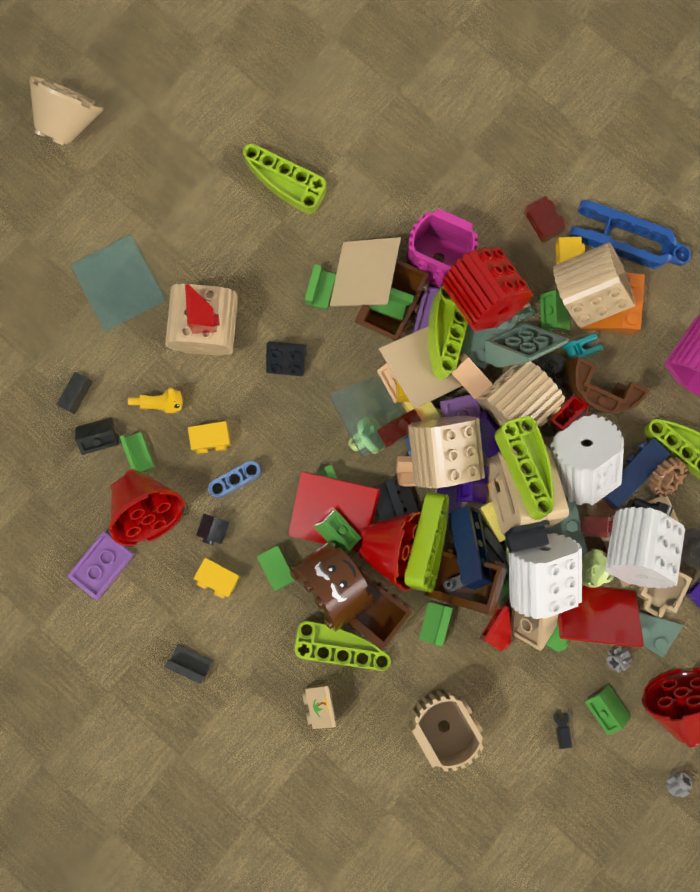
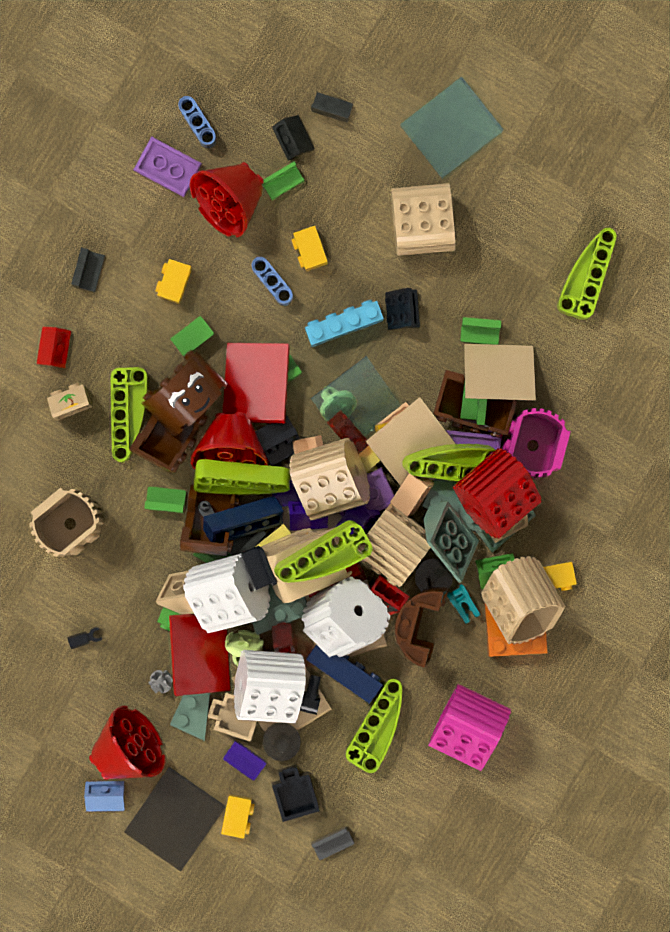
camera: 80 degrees right, 5 degrees up
tan cone [29,76,104,145] -> none
yellow animal [128,387,183,413] -> none
red slope [185,284,220,334] -> none
black brick [196,514,229,545] -> none
bright green panel [314,510,361,553] -> none
red slope [480,605,512,652] -> none
clear red brick [524,196,565,244] -> none
blue piece [569,200,691,269] -> none
bright green panel [585,685,631,735] -> none
medium nougat gear [648,457,688,497] -> none
light grey gear [666,771,692,798] -> none
none -> red panel [37,327,71,368]
none -> medium blue beam [178,96,217,148]
none -> medium azure brick [305,299,384,347]

